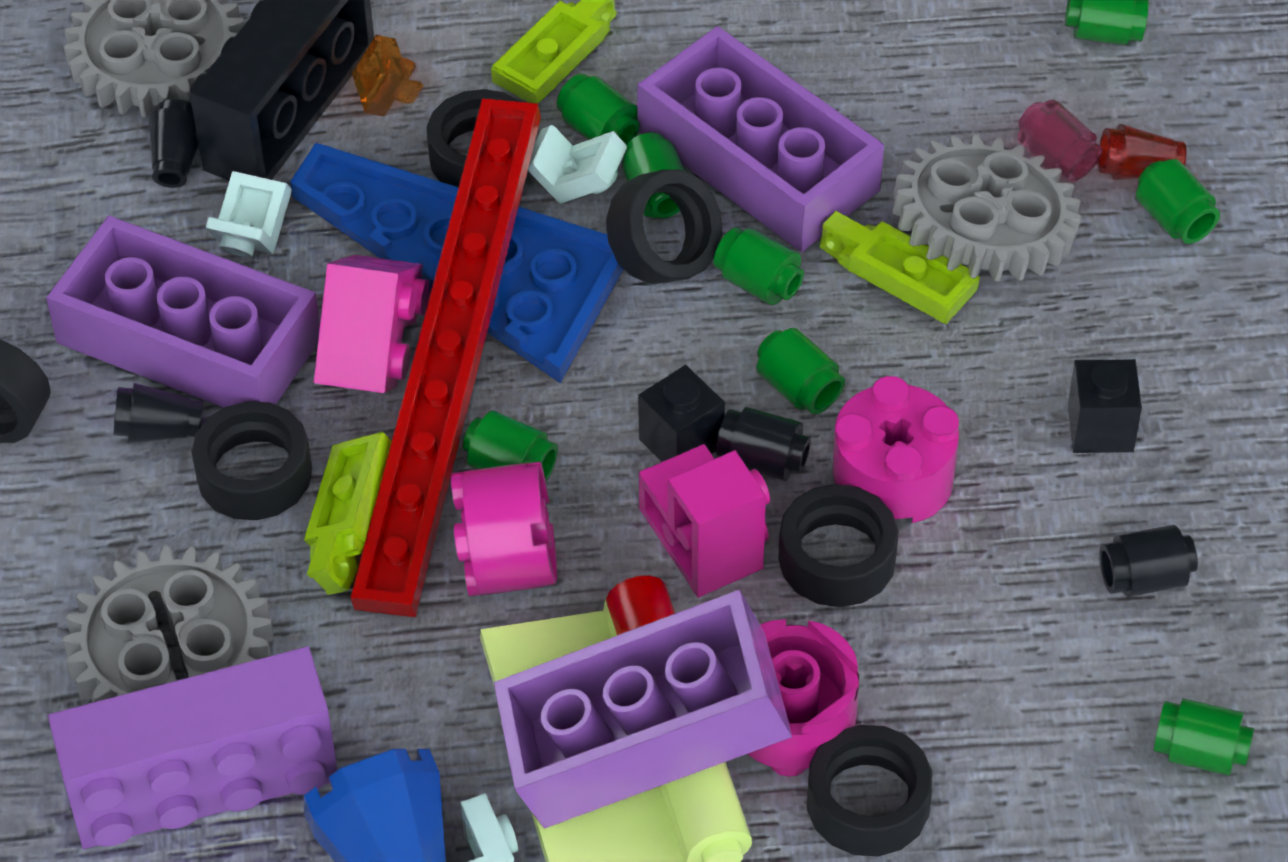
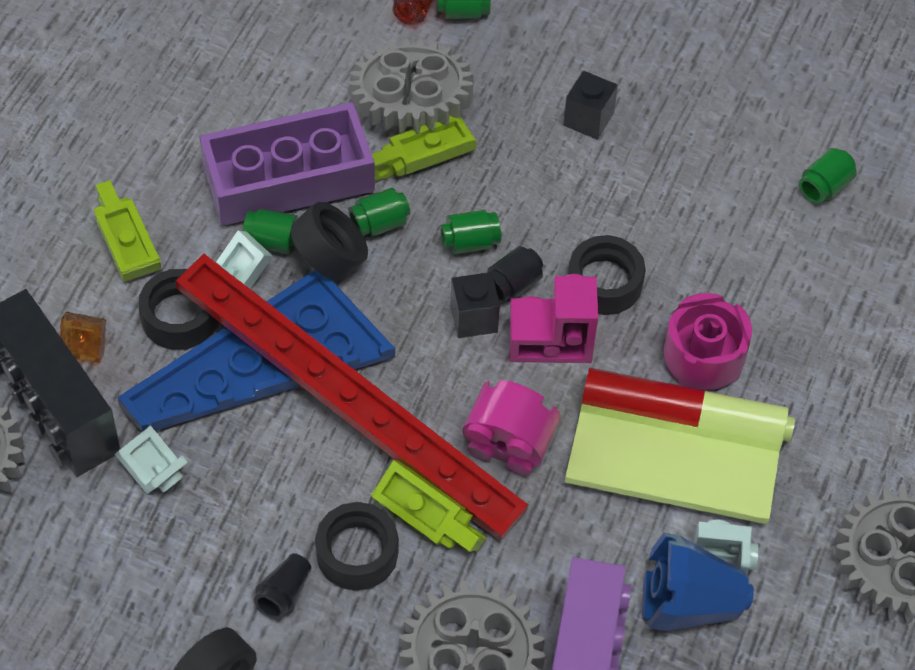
camera: 65 degrees left, 5 degrees up
medium lavender brick [46,215,320,408] -> none
black cone [149,99,199,188] -> none
brick [314,255,429,393] -> none
green brick [463,410,558,481] -> none
medium lavender brick [494,589,792,829] -> none
green brick [556,74,640,145] -> none
black tyre [807,725,933,857] -> none
dark pink brick [832,376,959,523] -> none
clear pink brick [1017,99,1102,182] -> none
black brick [1099,524,1198,597] -> none

